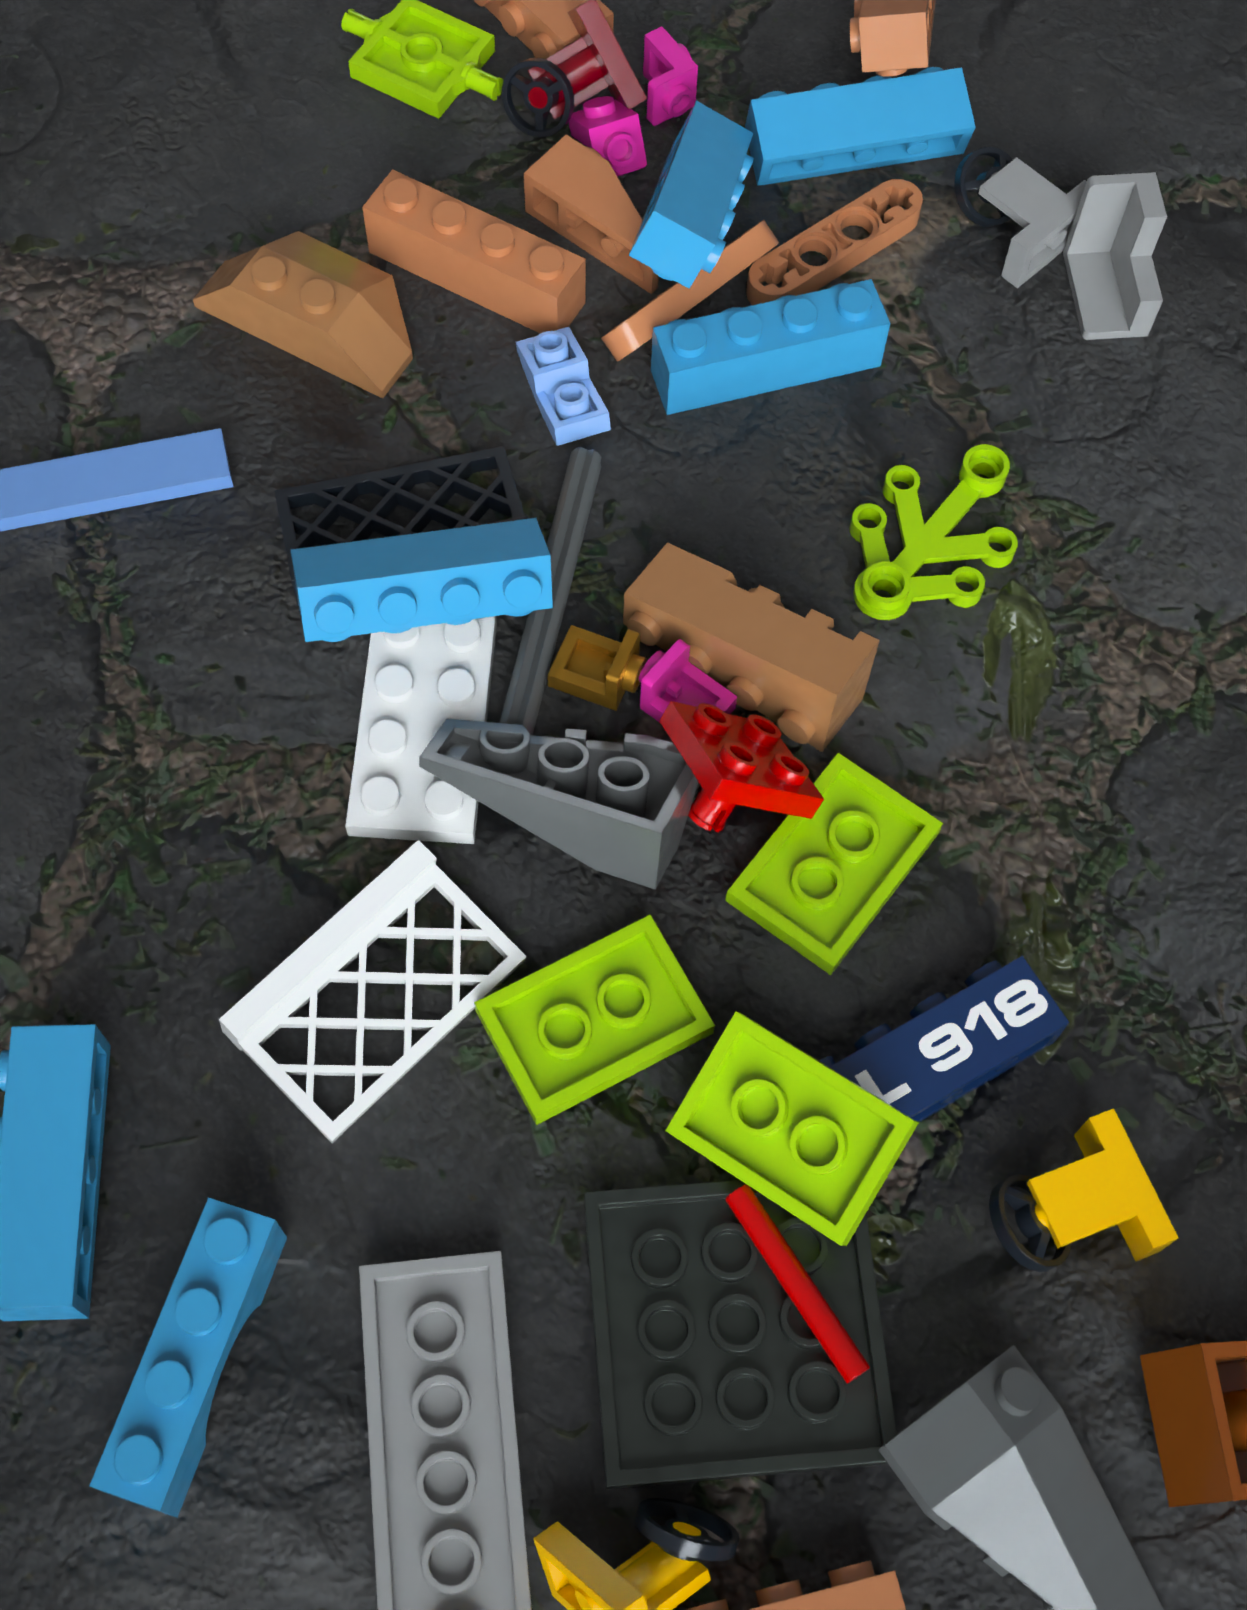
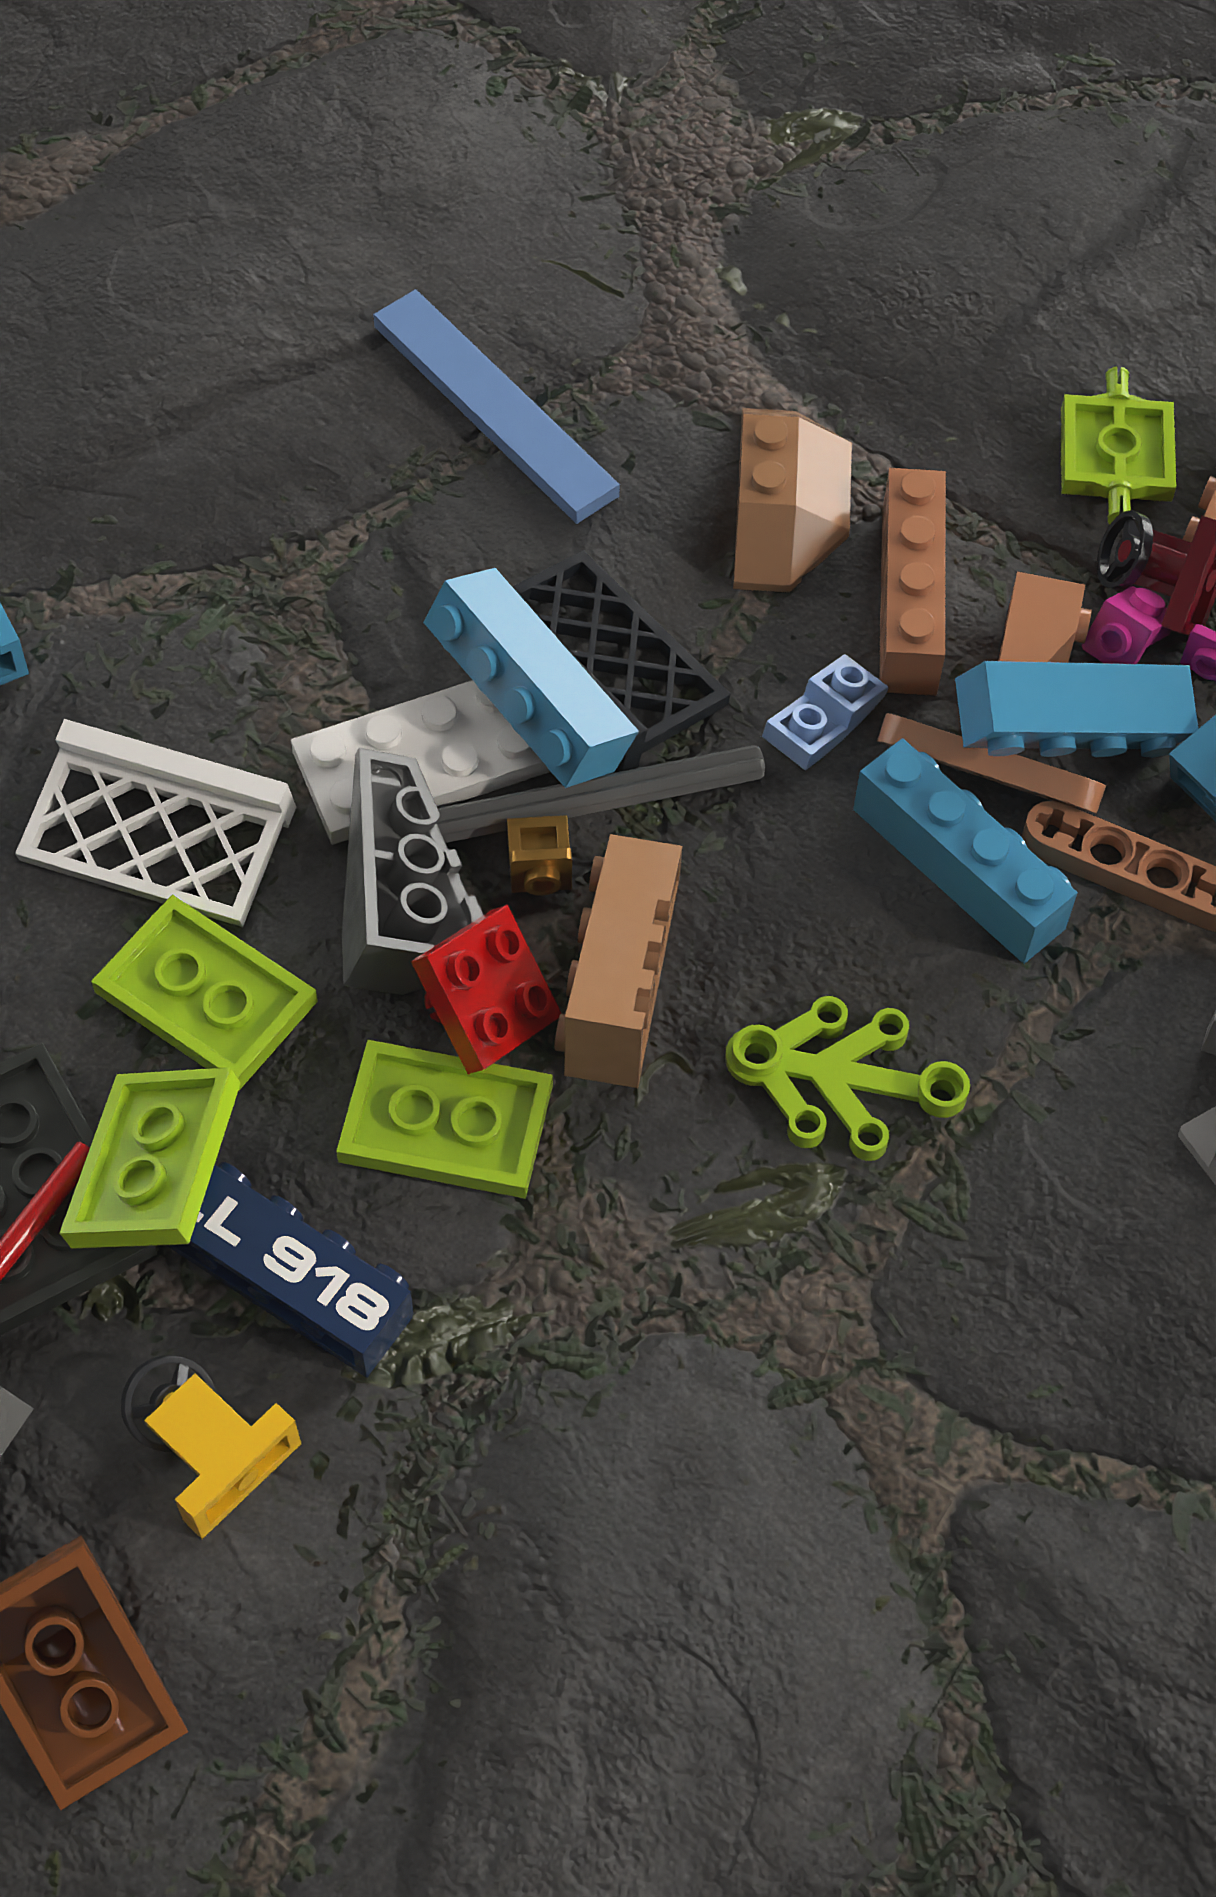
camera: 65 degrees right, 5 degrees down
dark pink bracket [639,639,737,723] -> none

